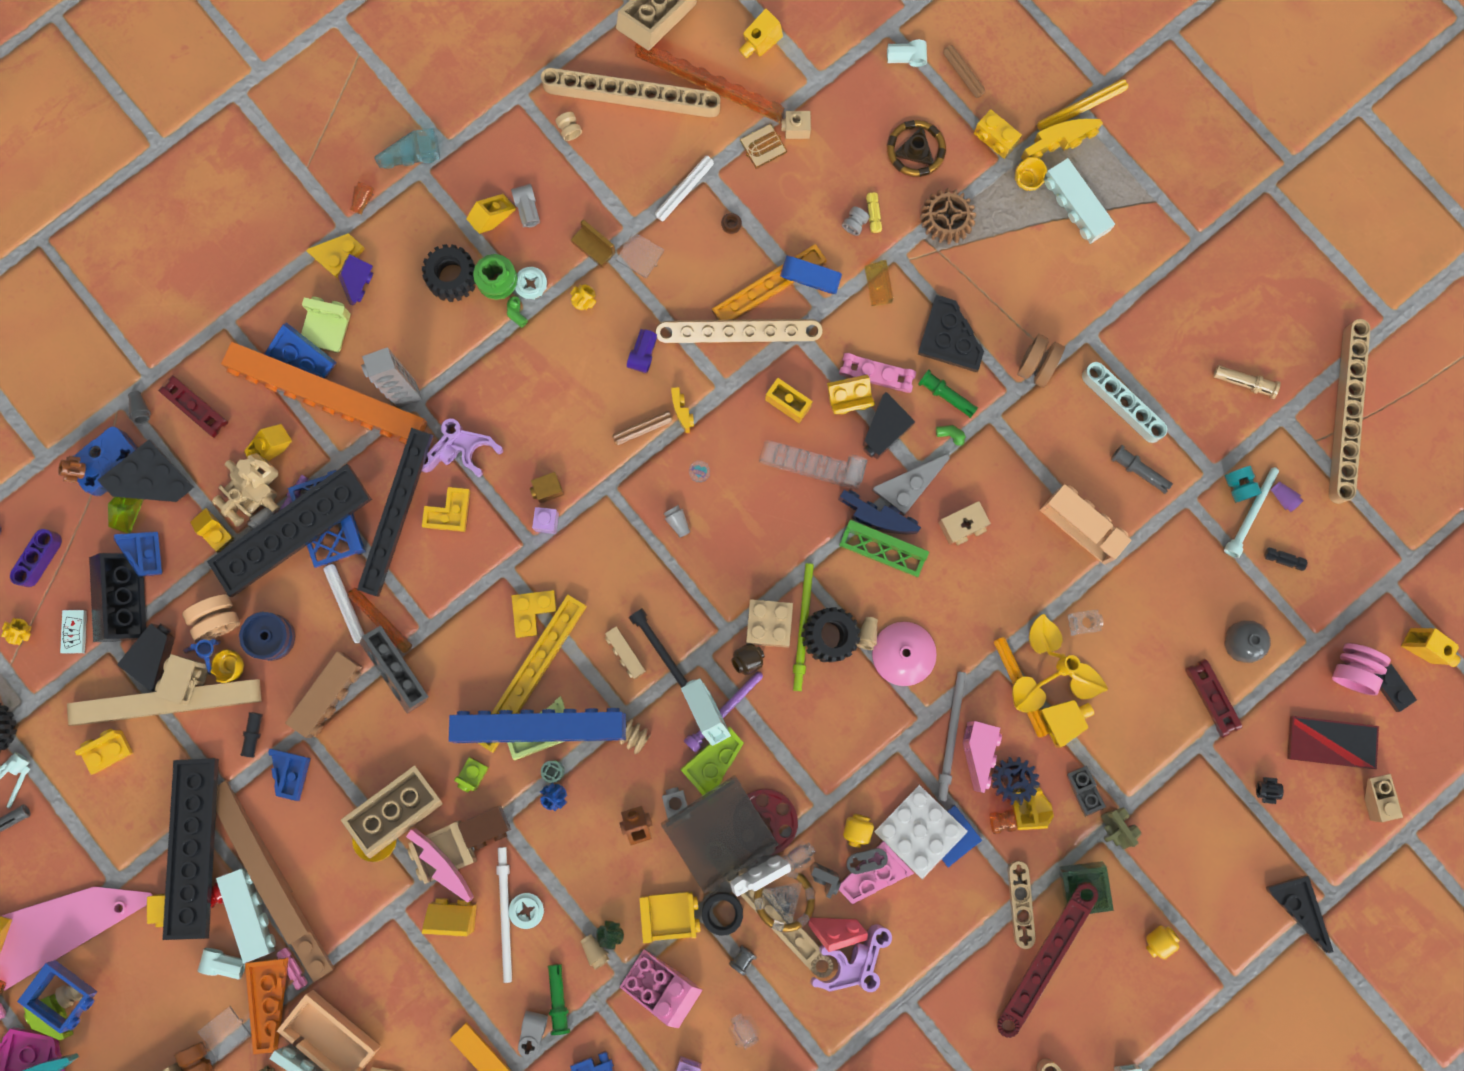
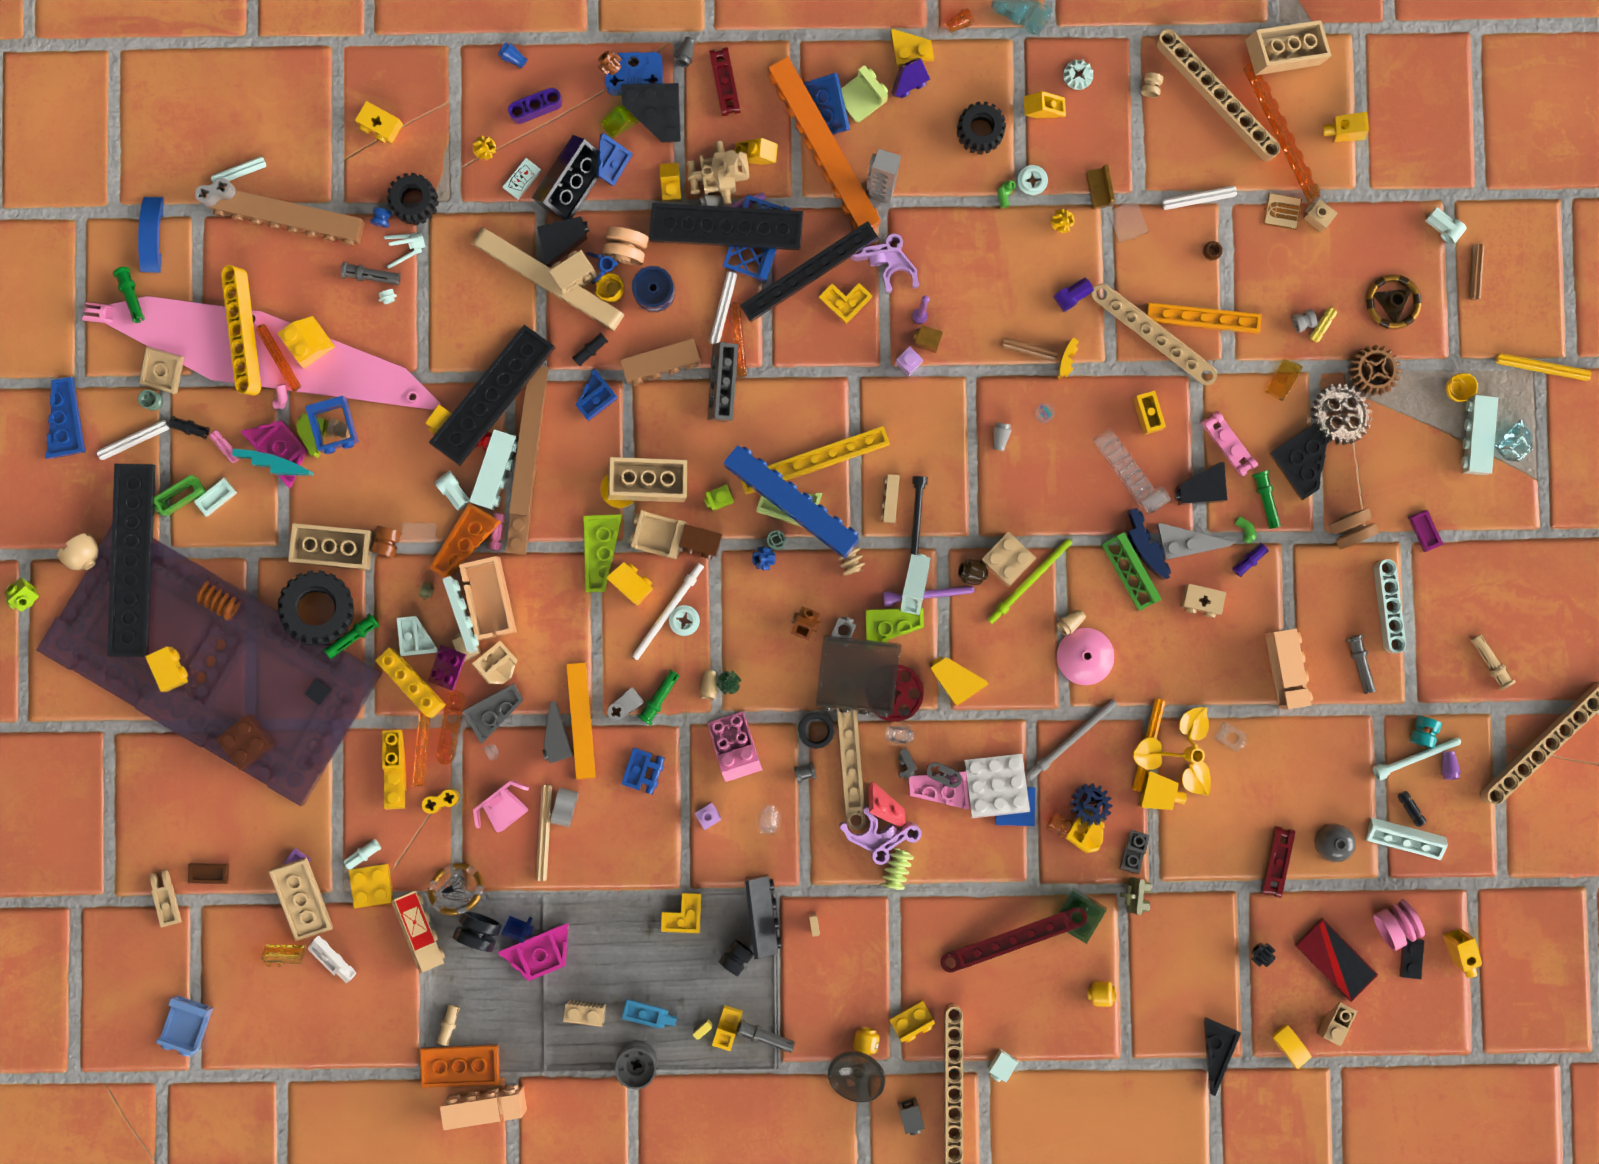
camera: 40 degrees right, 5 degrees up
yellow bracket [75,729,133,775] -> none
bright pink slope [406,828,474,902] -> none
bright green piece [473,254,518,300] -> none
light grey piece [511,184,540,228] -> none
yellow plate [511,590,557,638] -> none
yellow panel [639,891,700,943] -> none
white hinge [730,855,791,896] -> none
clear piece [754,868,815,932] -> none
blue beam [780,256,842,294] -> none
black tyre [801,607,860,663] -> none
yellow bracket [827,374,875,414] -> none
yellow head [843,814,874,848] -> none
bright pink slope [962,721,1002,793] -> none
yellow brick [974,109,1022,159] -> none
tan beam [1007,861,1036,949] -> none
yellow slope [1021,119,1103,160] -> none
none -> light aqua plate [378,289,397,304]
none -> lime wing [584,514,623,593]
none -> yellowish green piece [880,847,914,890]
none -> medium lavender piece [912,296,929,324]
none -> yellow slope [929,656,988,706]
none -> light aqua gear [1063,59,1093,90]
none -> dark purple pin [1232,542,1269,577]
none -> yellow slope [1272,1024,1312,1069]
none -> clear smoke gear [1310,383,1372,445]
none -> light aqua slope [1366,818,1448,860]
none -> magenta tile [1408,510,1443,552]
none -> clear light blue slope [1495,420,1533,462]

